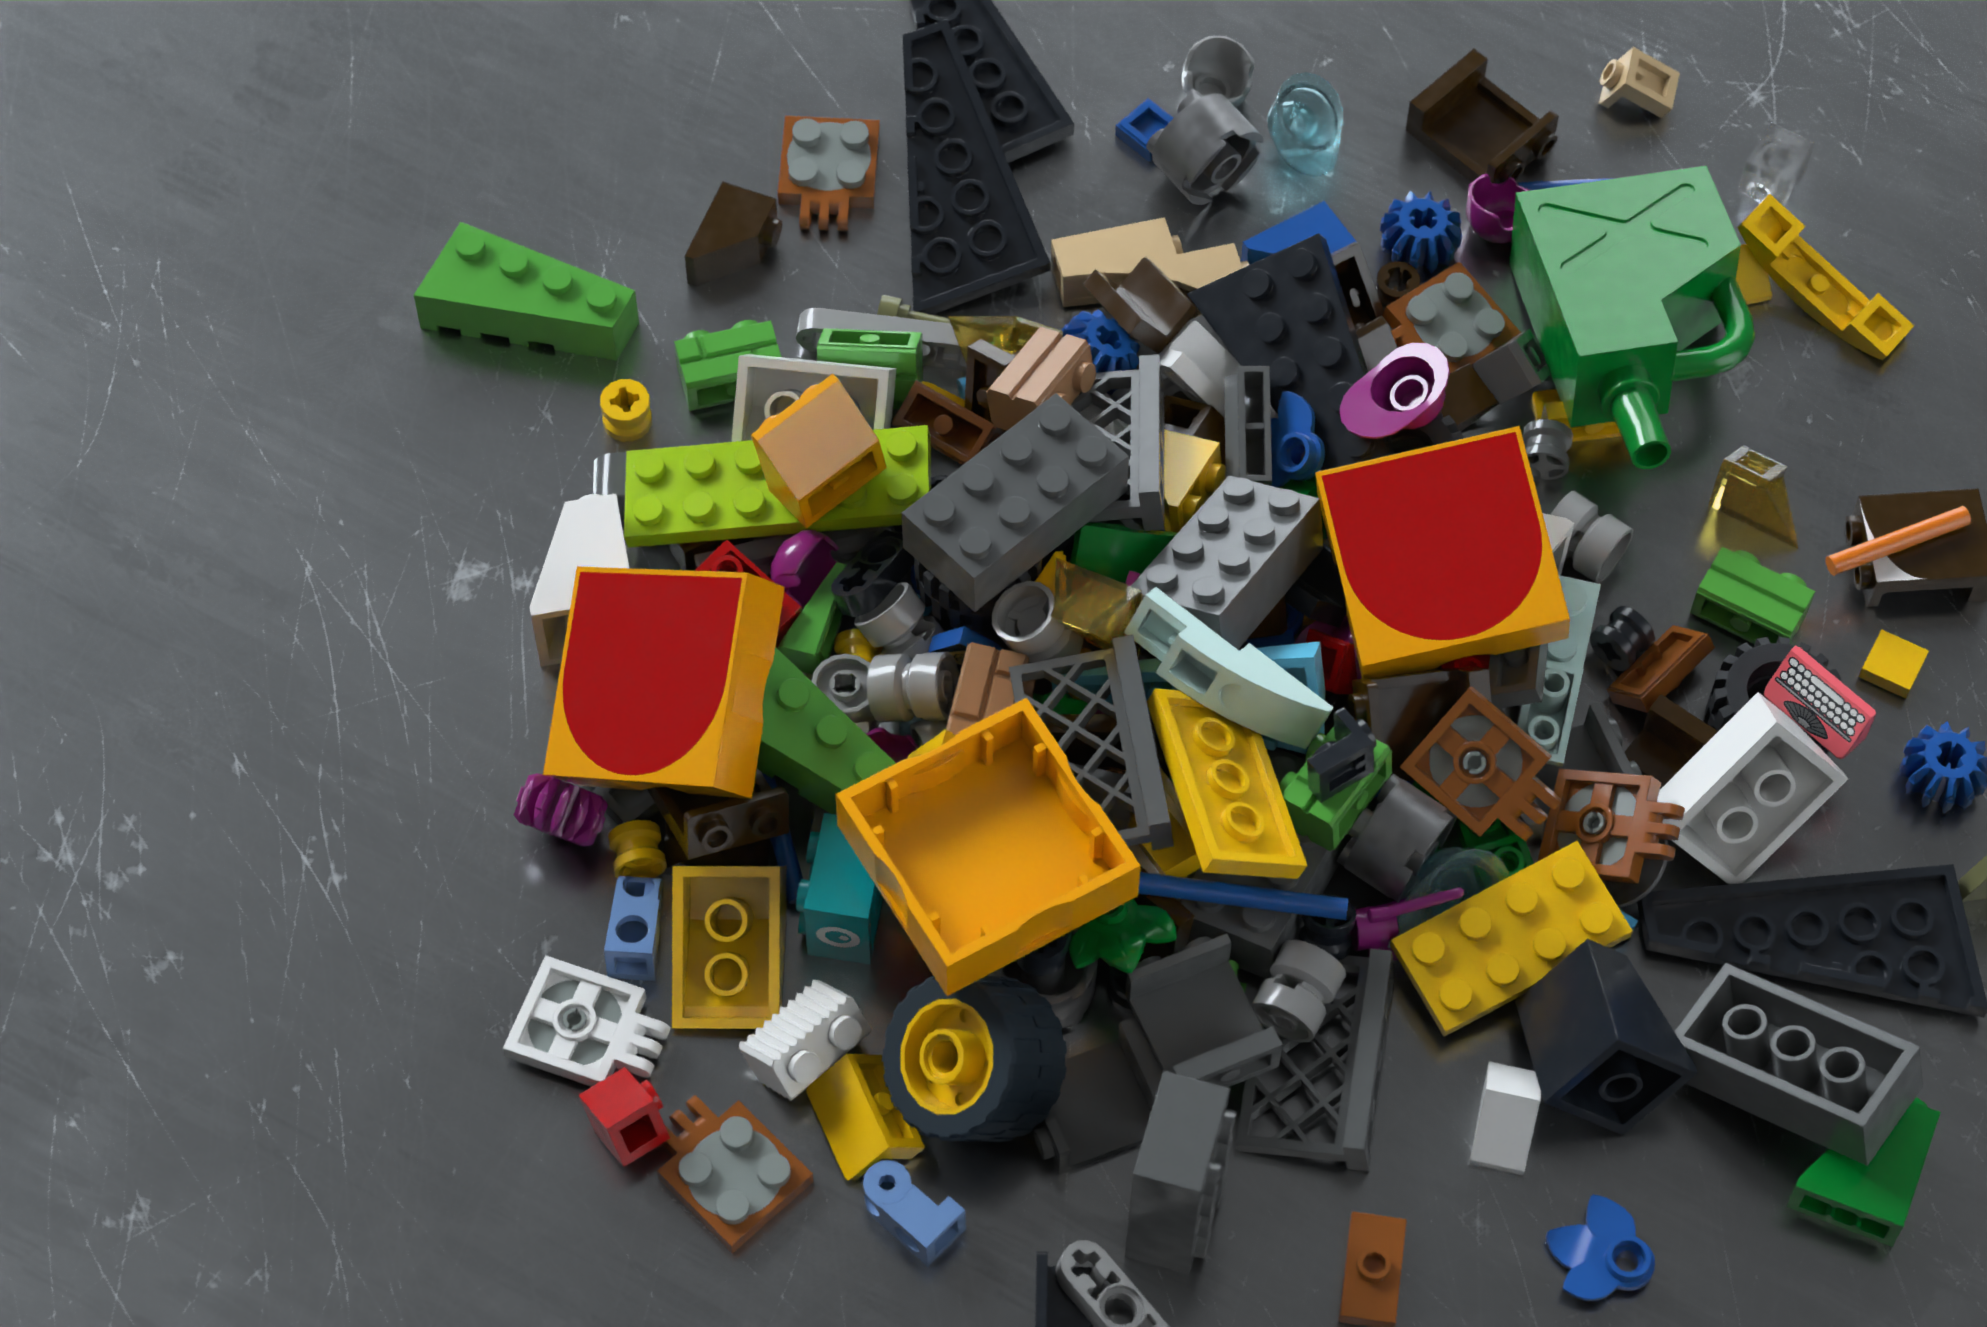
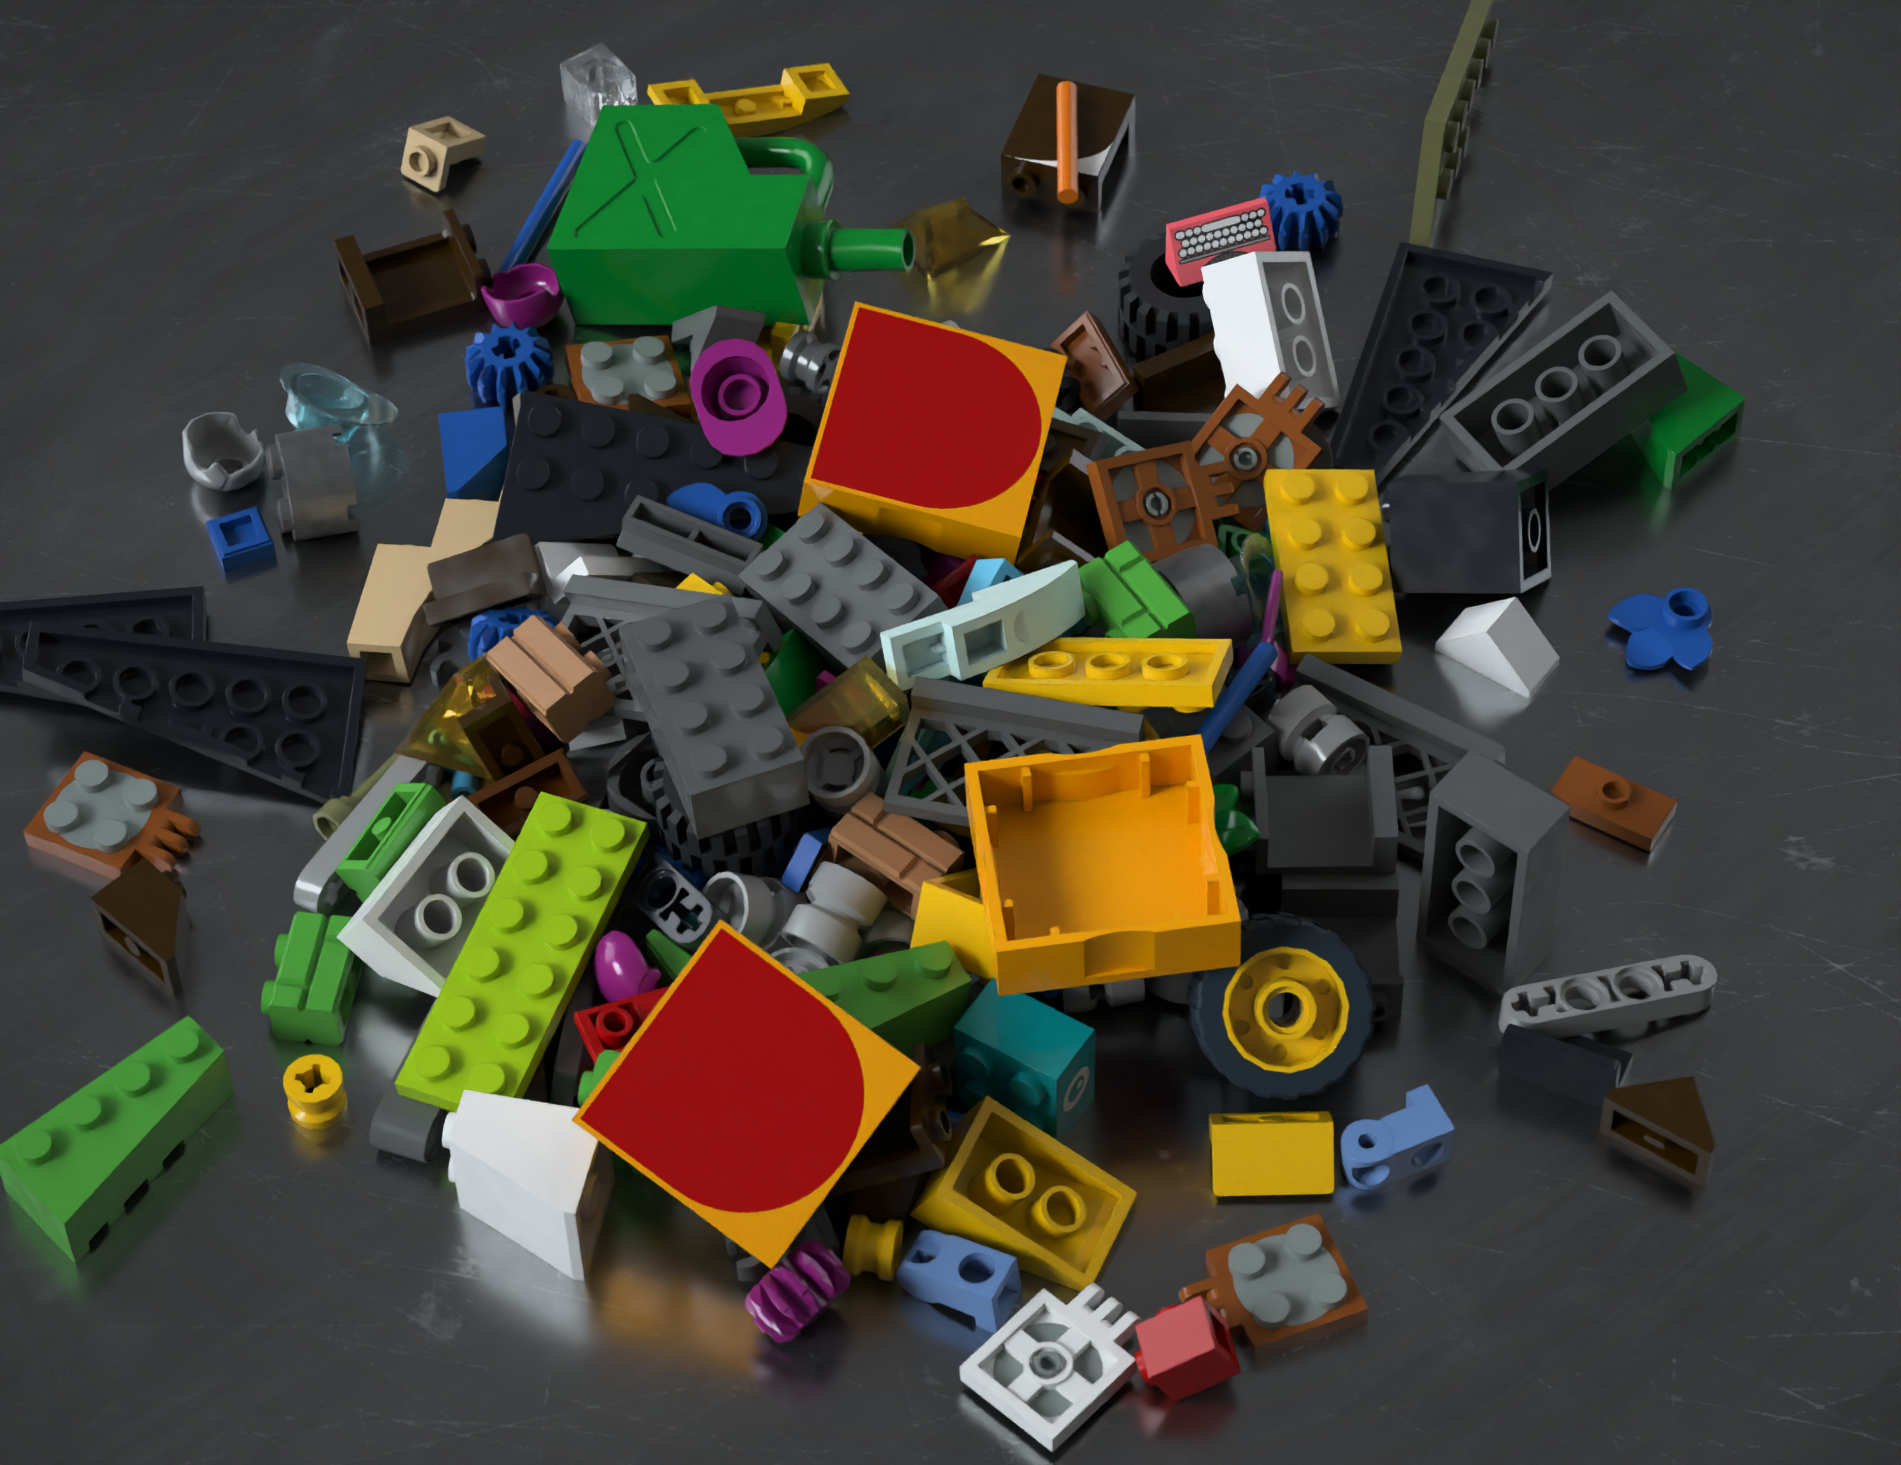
camera: 65 degrees left, 10 degrees down
white brick [739,980,872,1101] -> none
light orange slope [751,374,887,529] -> none
black bracket [1307,707,1377,803] -> none
bright green brick [1690,547,1816,645] -> none
yellow tile [1858,629,1929,699] -> none

